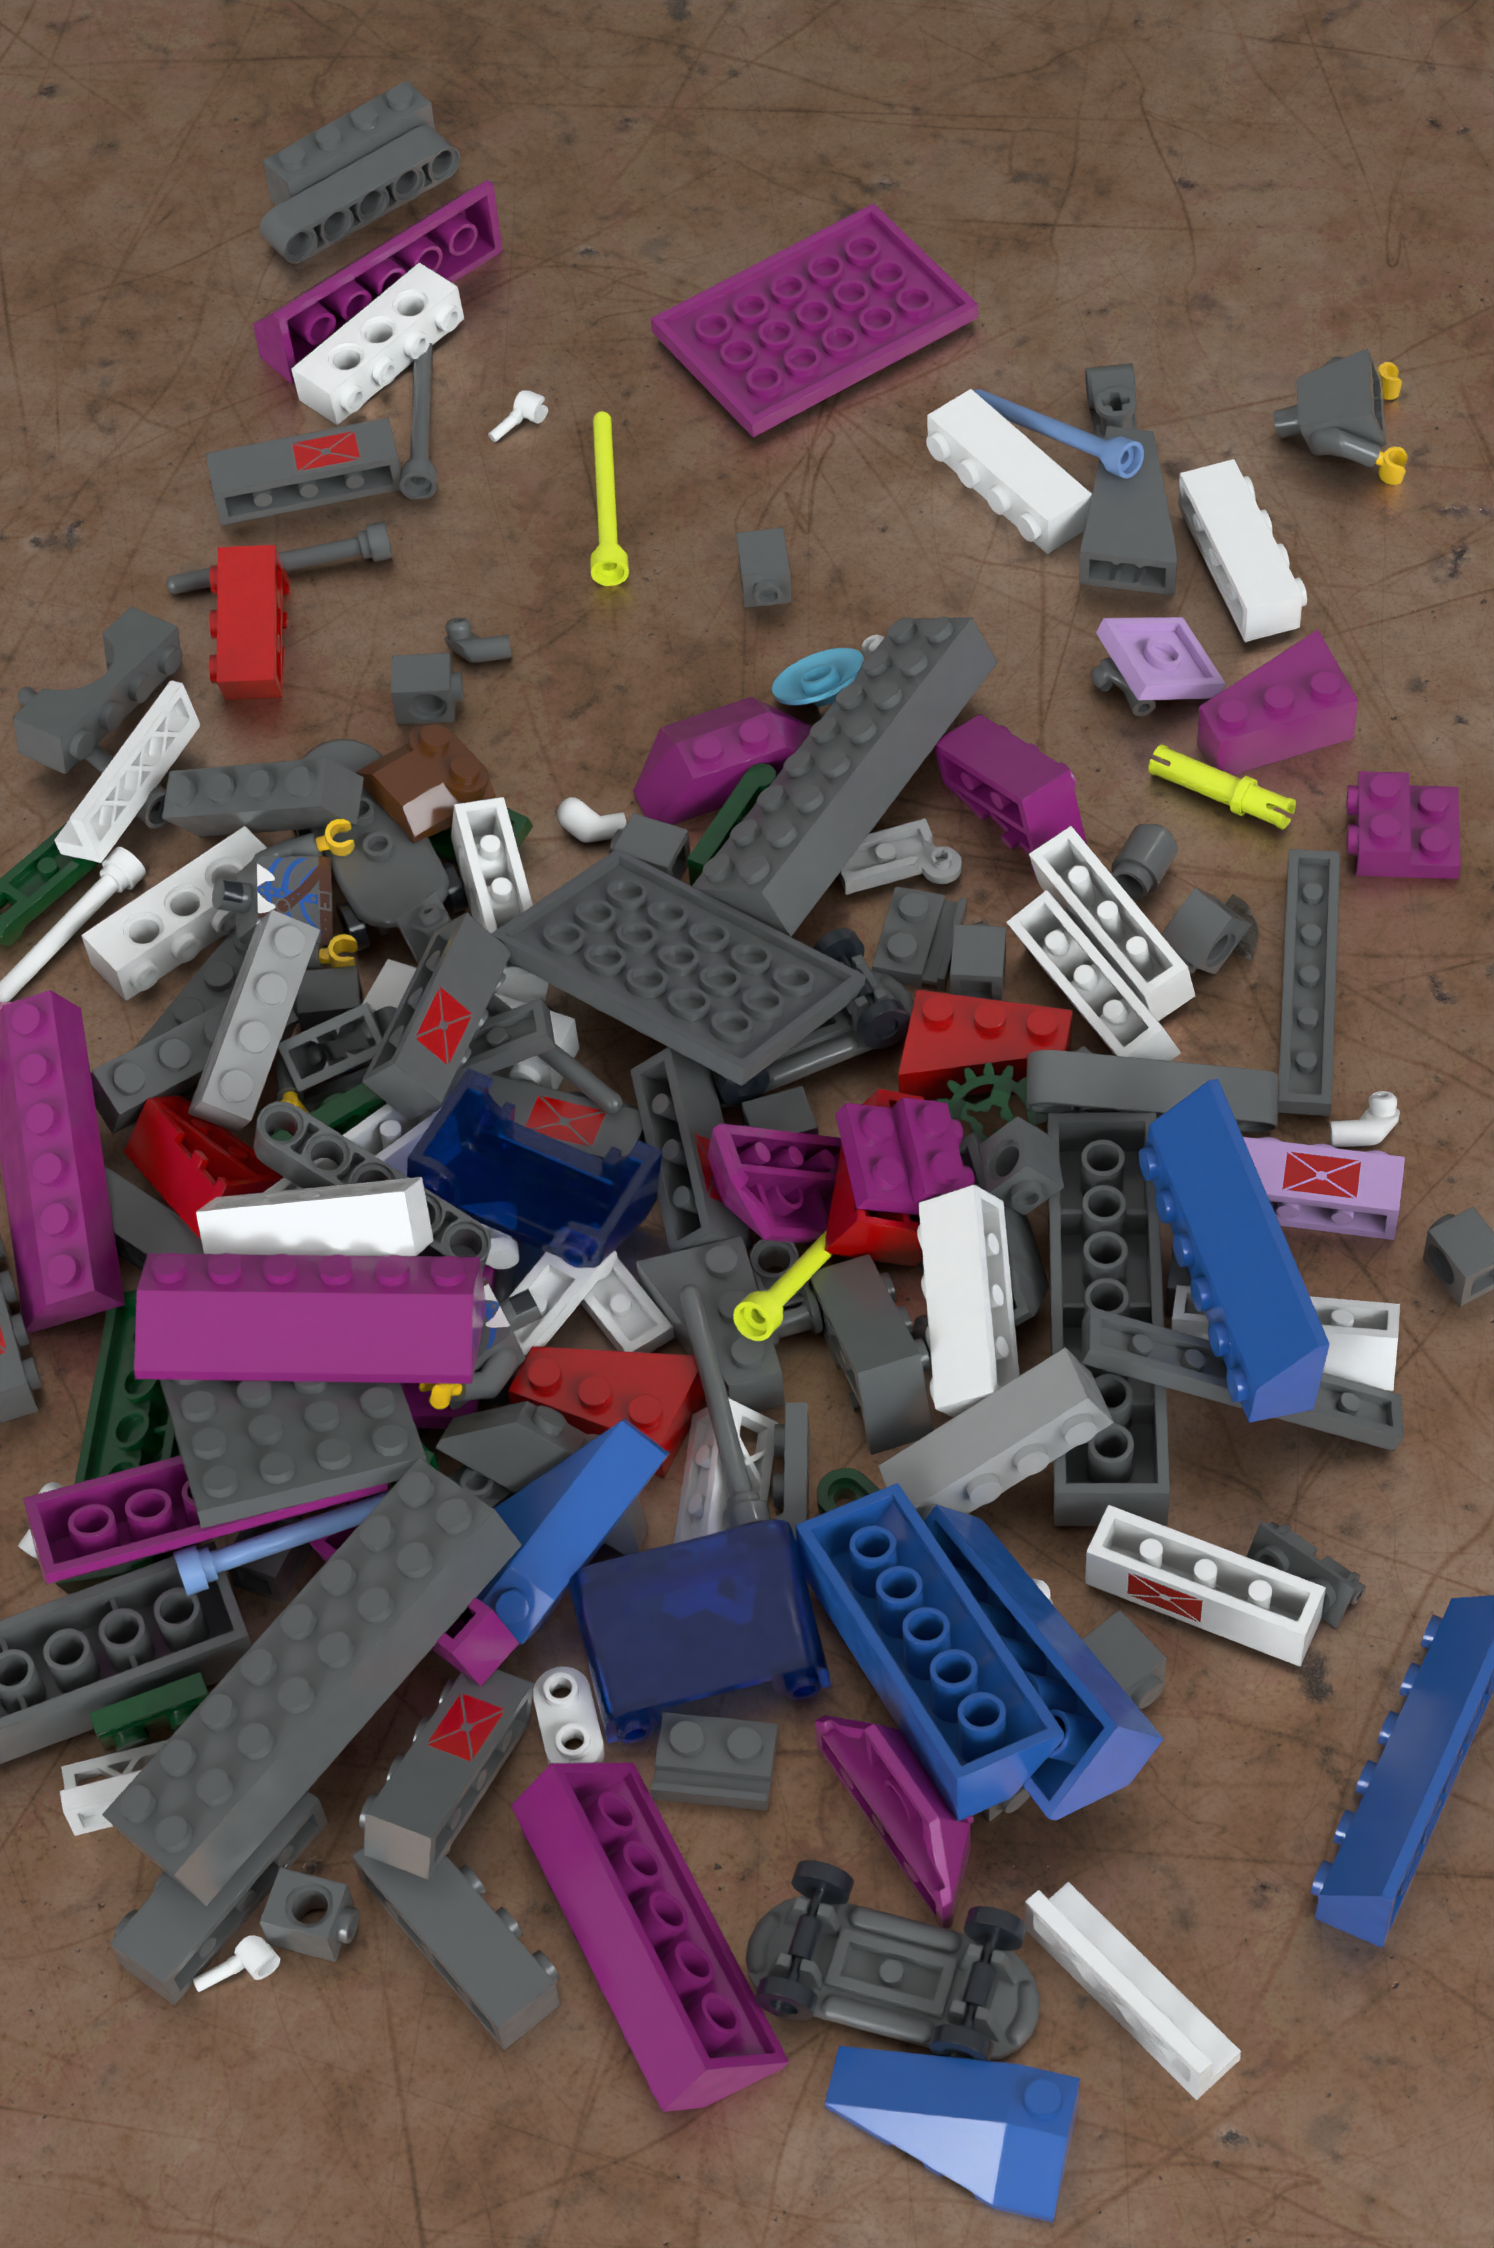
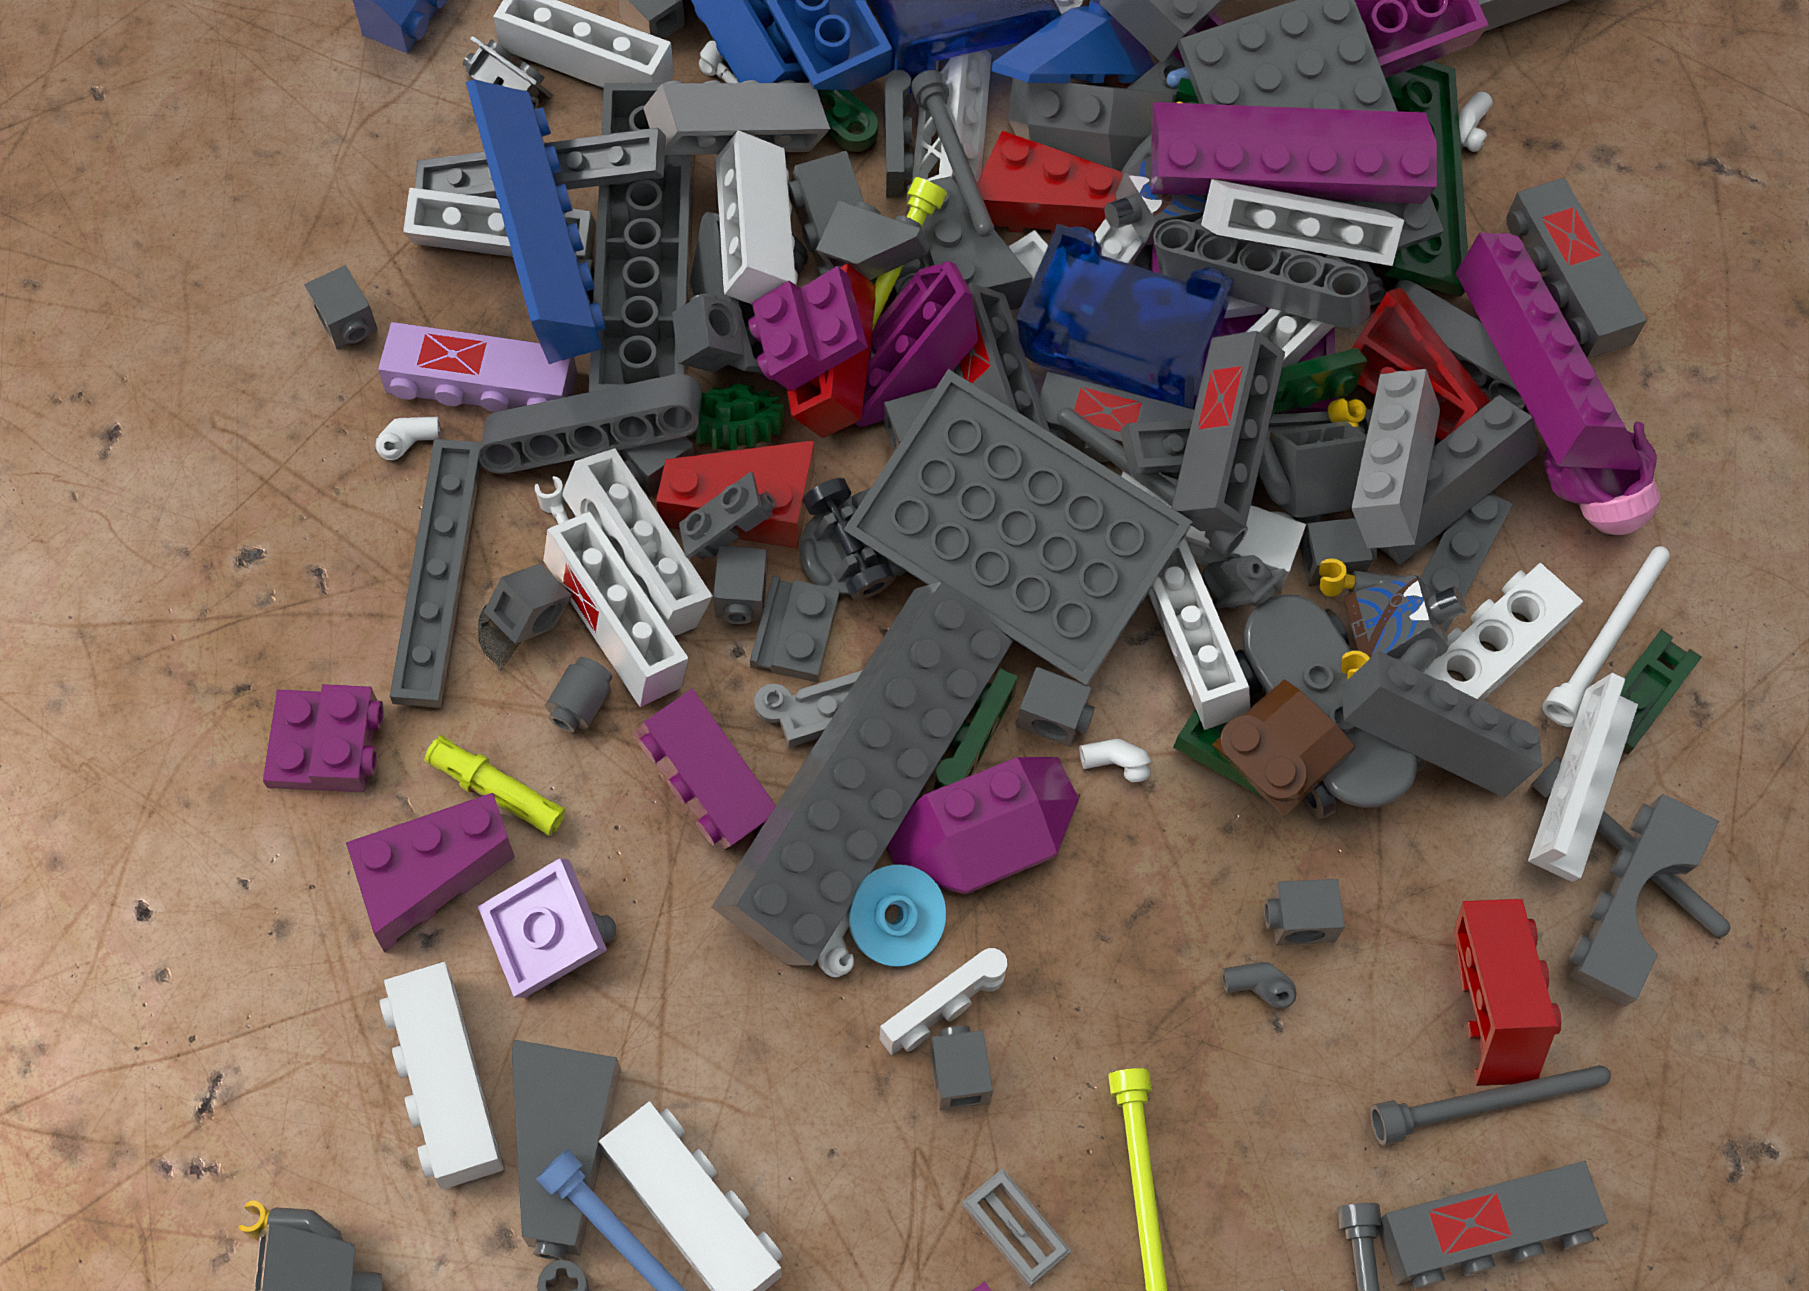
camera: 170 degrees right, 10 degrees up
none -> white hand [535,476,569,524]
none -> dark grey hinge [679,471,777,559]
none -> dark grey slope [816,200,931,280]
none -> white plate [879,948,1007,1056]
none -> light grey tile [961,1168,1071,1288]

